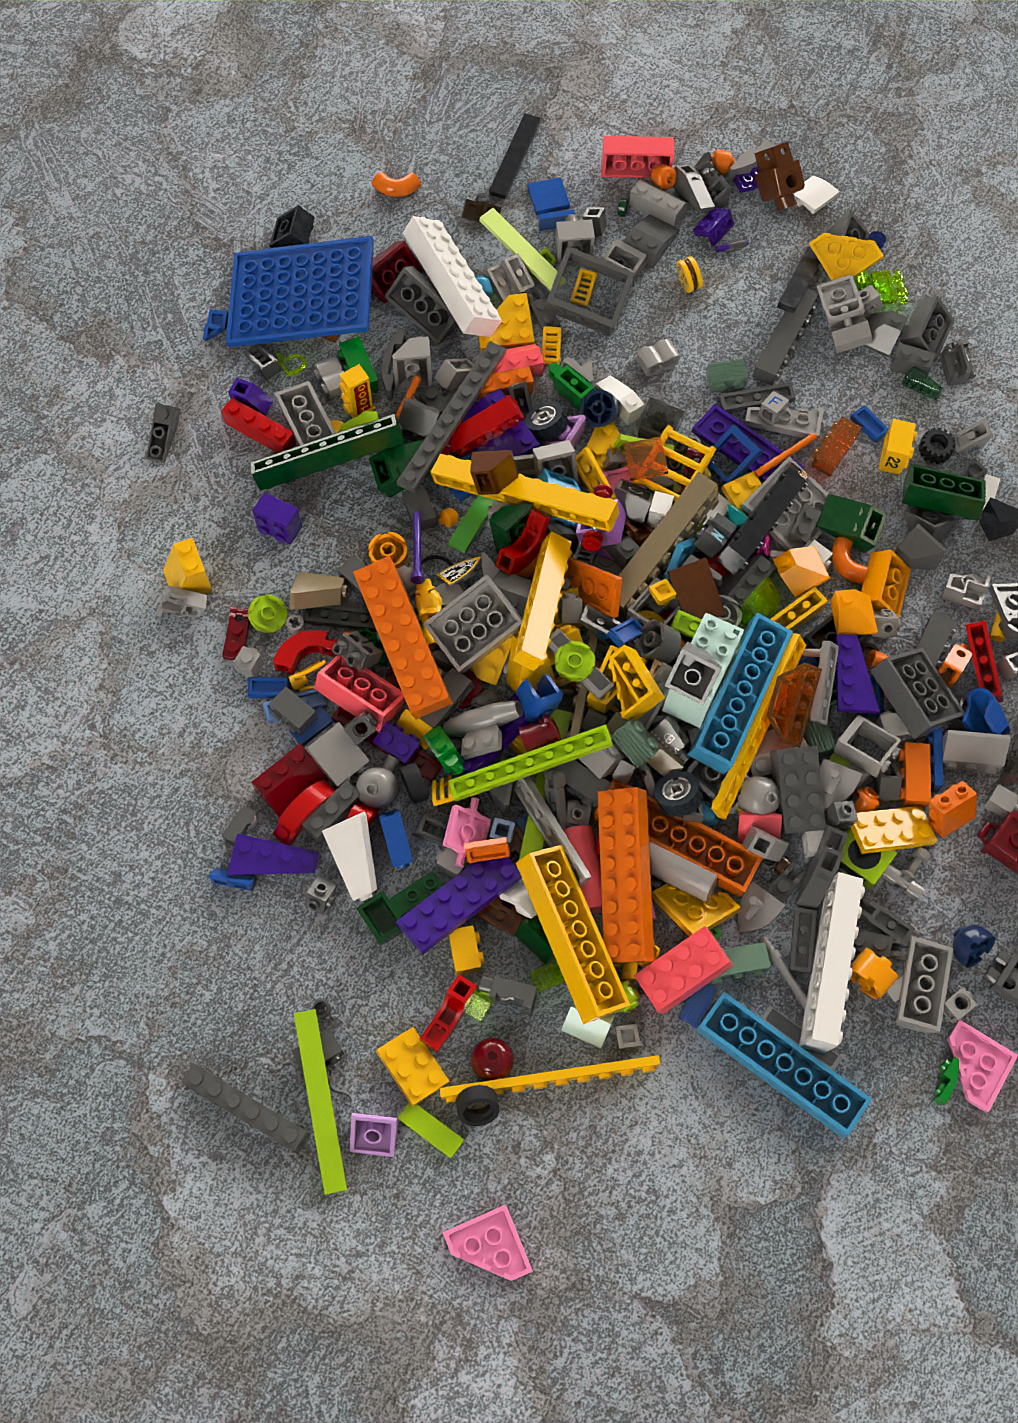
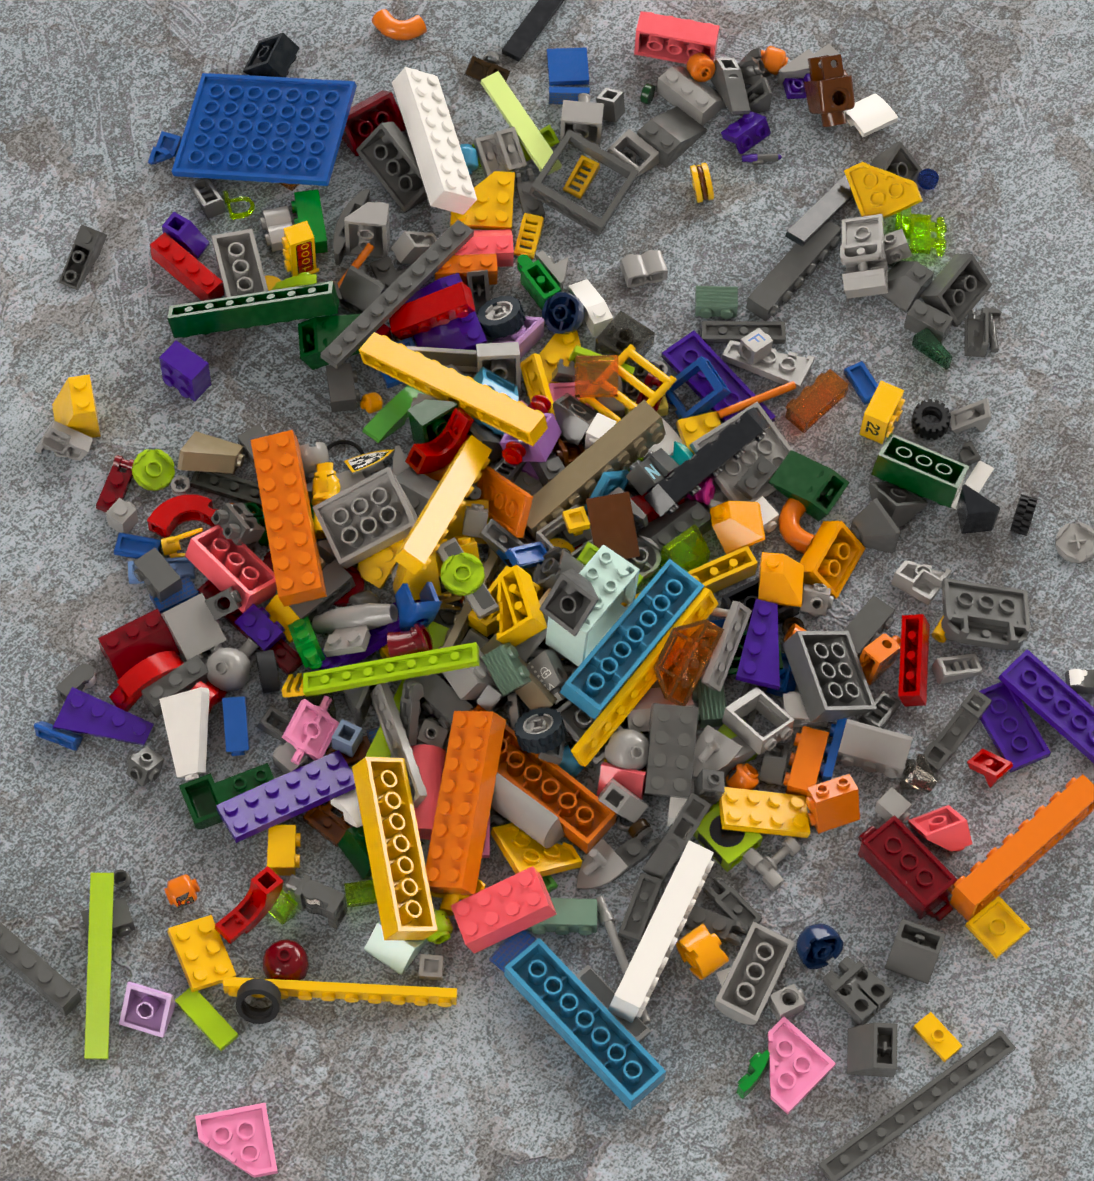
camera: 10 degrees right, 5 degrees down
light orange brick [368,532,409,569] -> none
dark purple bar [411,511,425,584] -> none
orange tile [464,837,510,863] -> none
reddish brown slope [470,450,519,495] -> none
blue piece [962,688,1010,735] -> none
none -> orange head [164,874,200,908]

